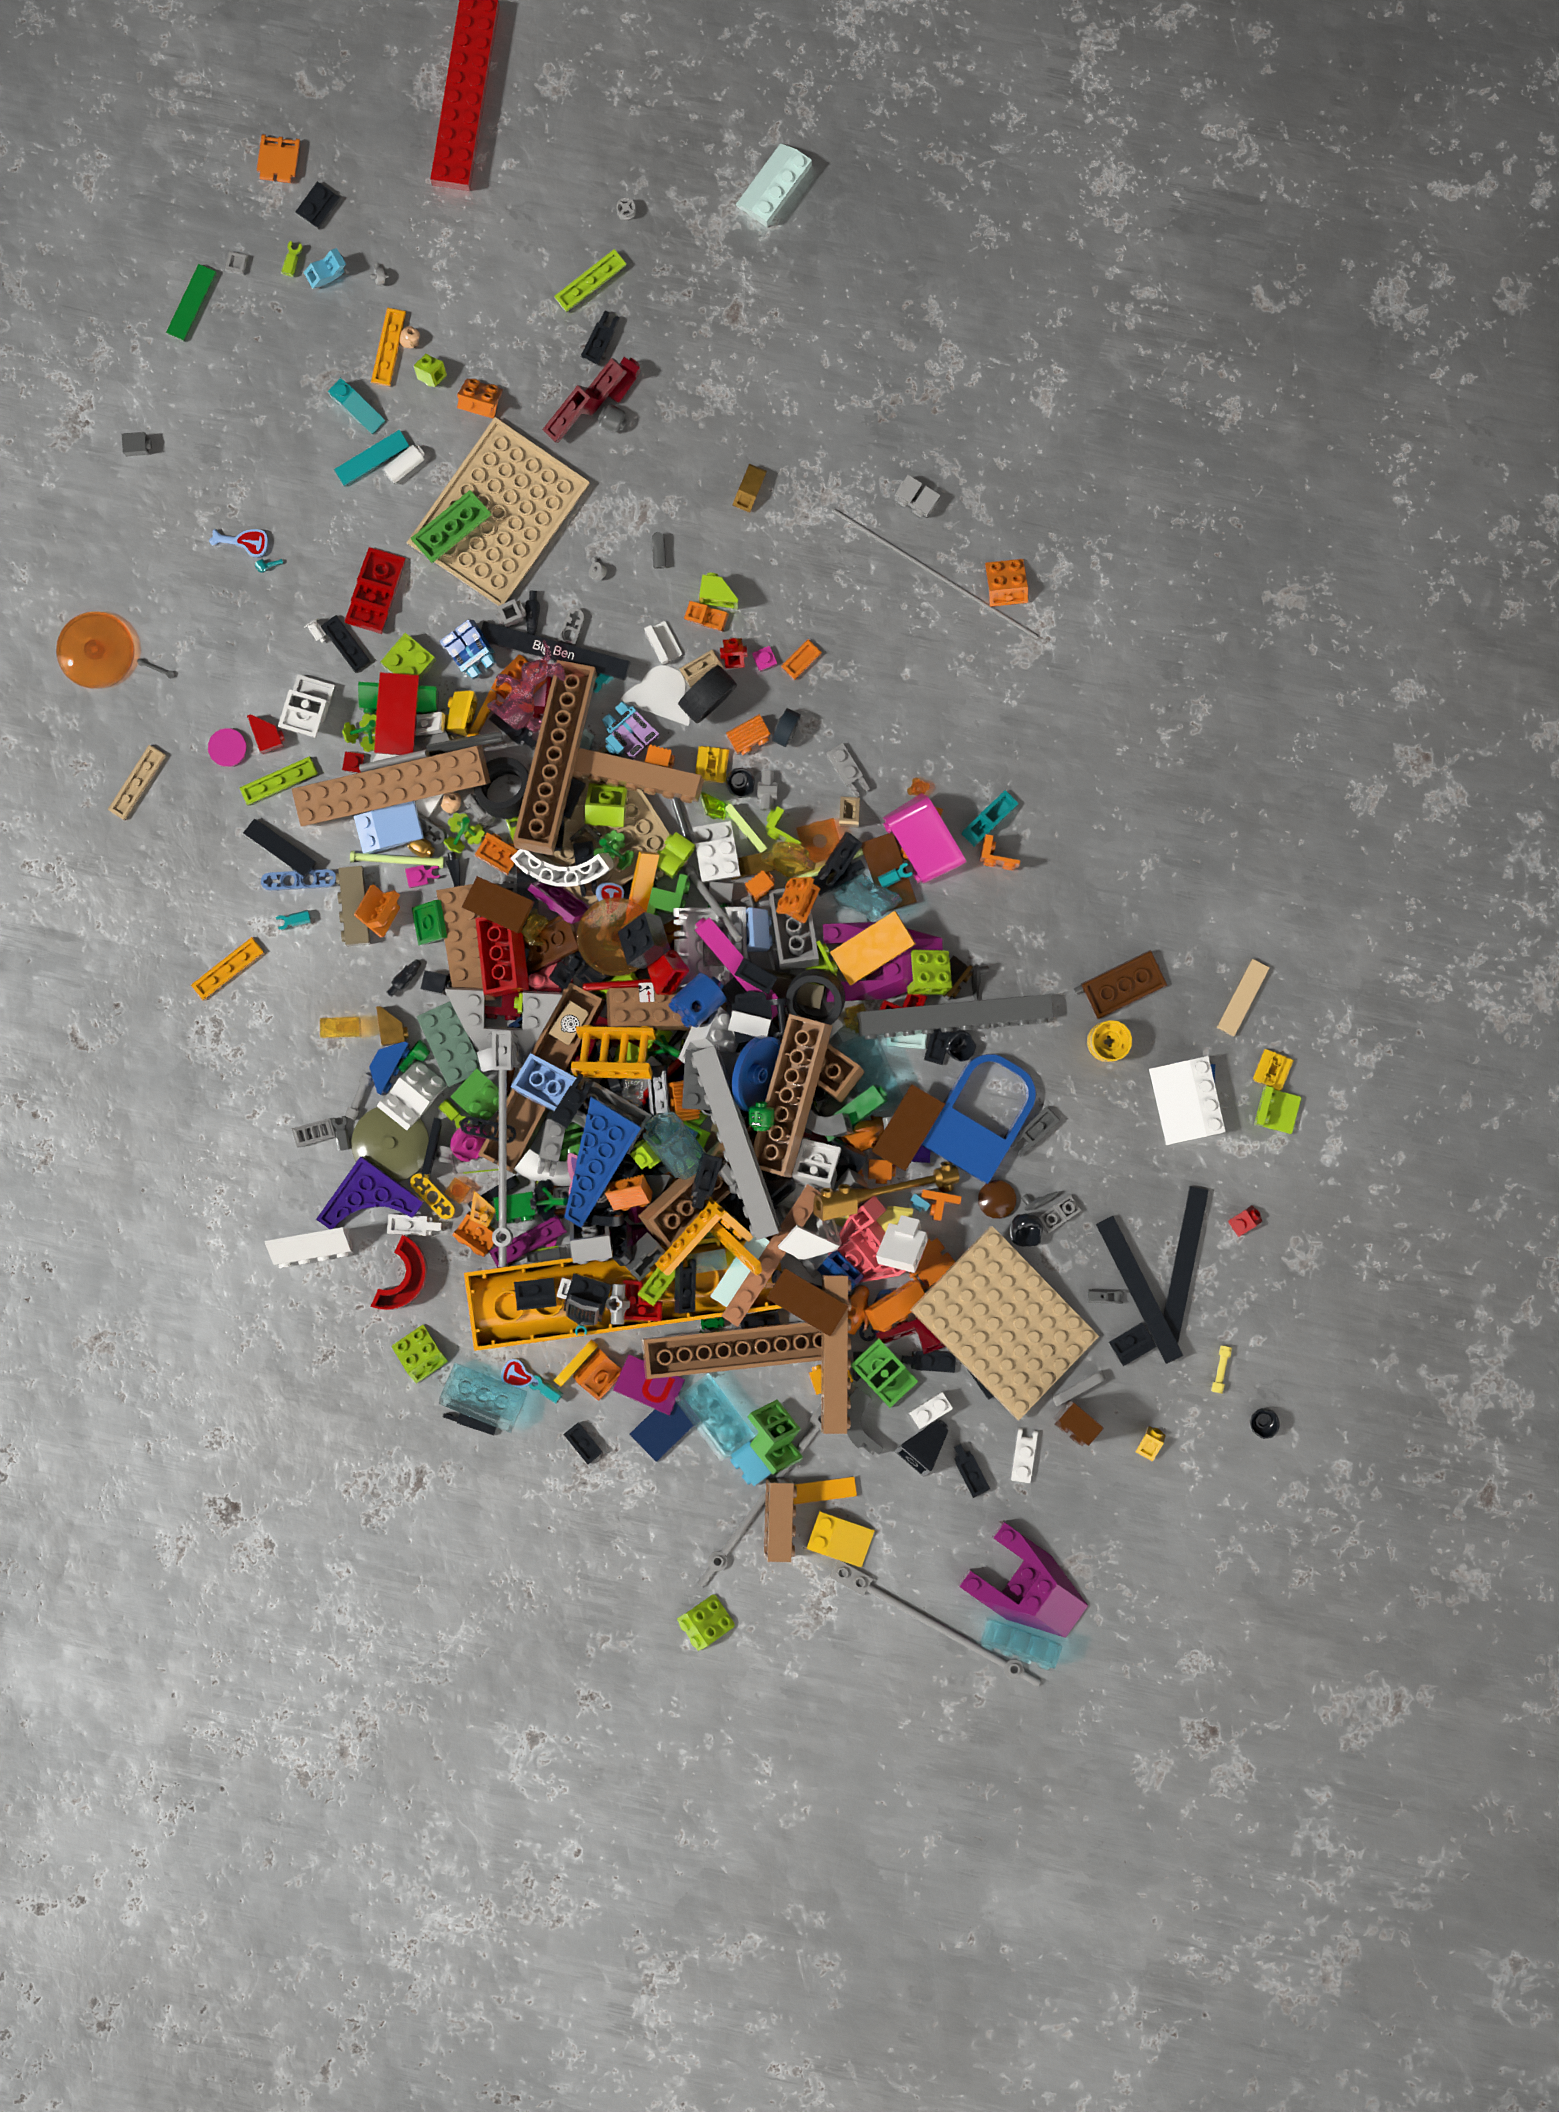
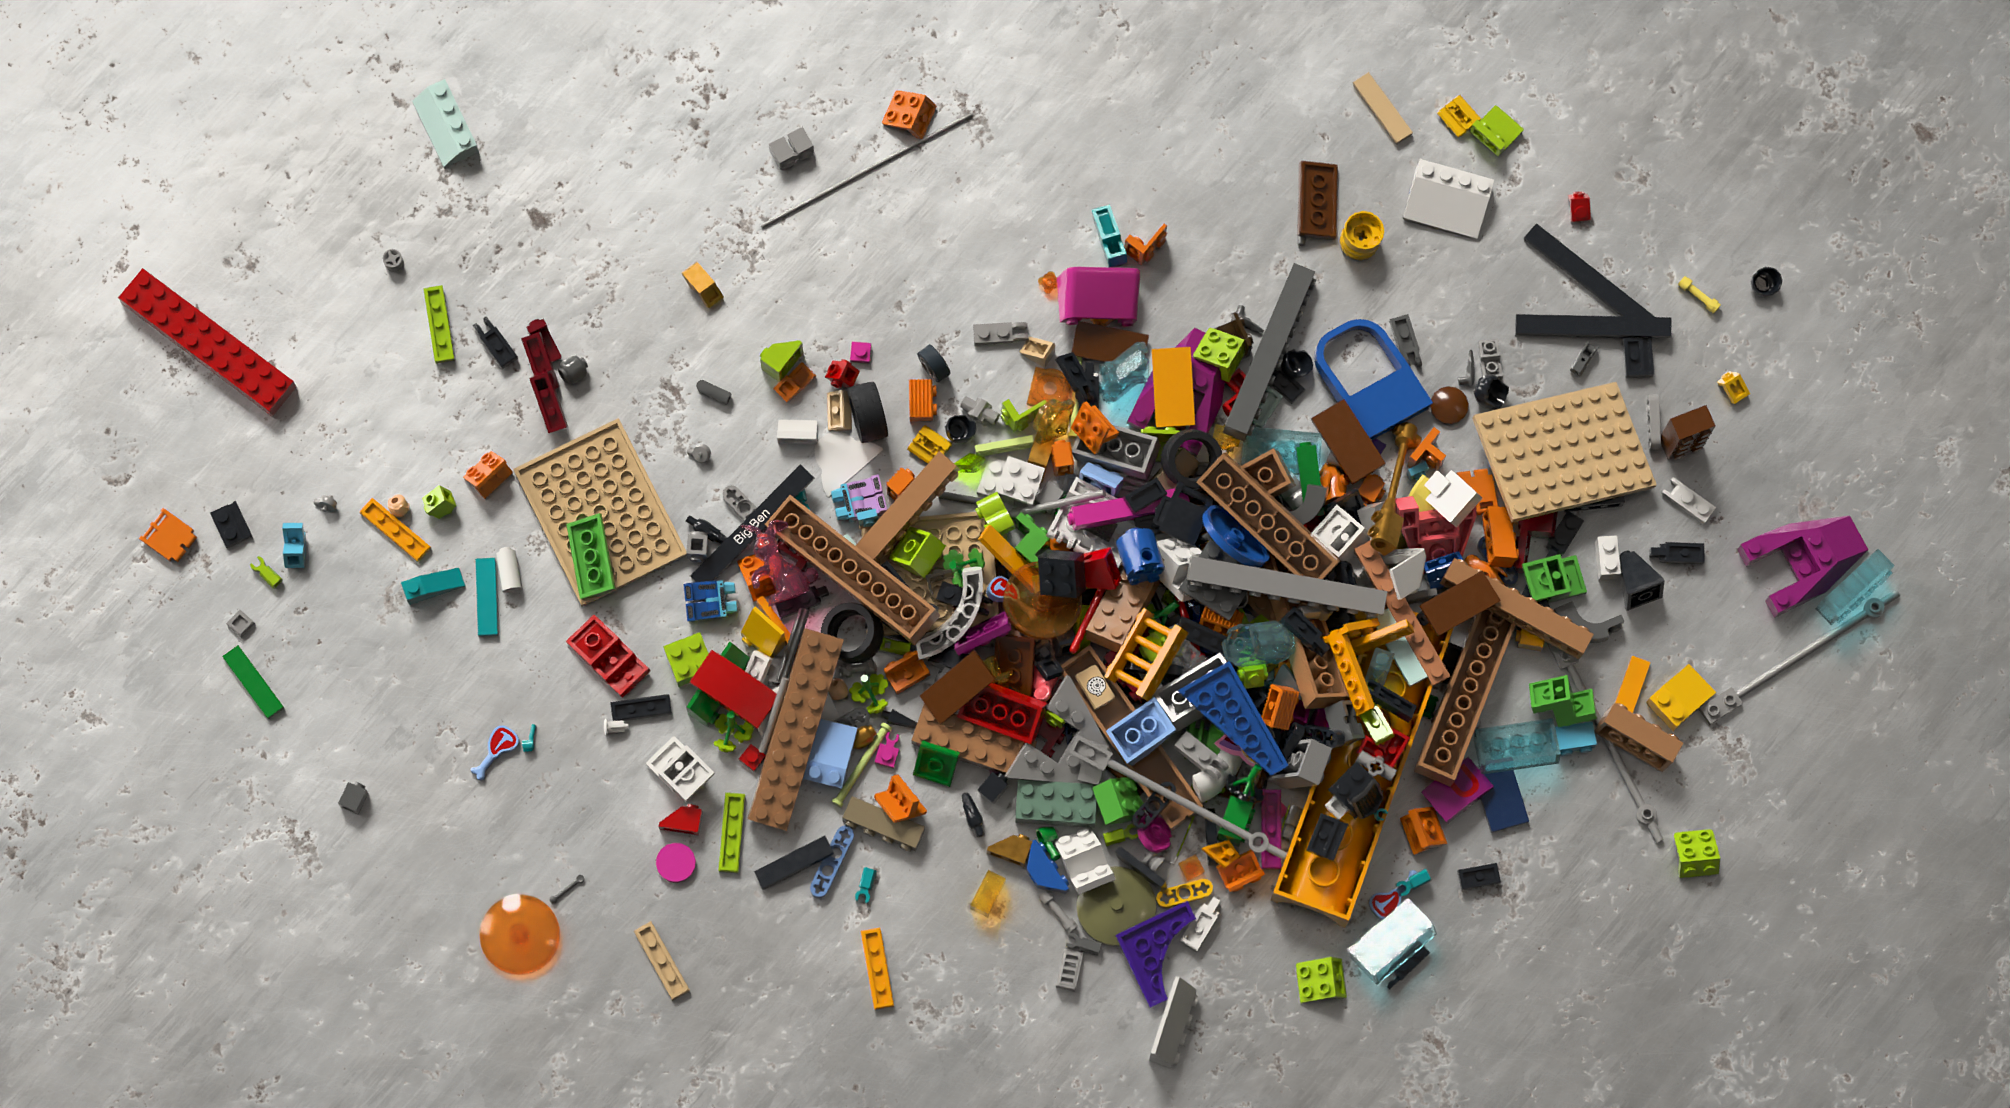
camera: 65 degrees left, 10 degrees down
red brick [370,1235,427,1310] -> none
black hinge [550,1073,594,1129] -> none
yellow beam [554,1339,599,1387] -> none
white sticker [639,983,654,1002] -> none
white tile [728,1010,771,1037] -> none
green head [748,1101,774,1131] -> none
orange tile [781,639,822,681] -> none
teal bar [878,862,913,888] -> none

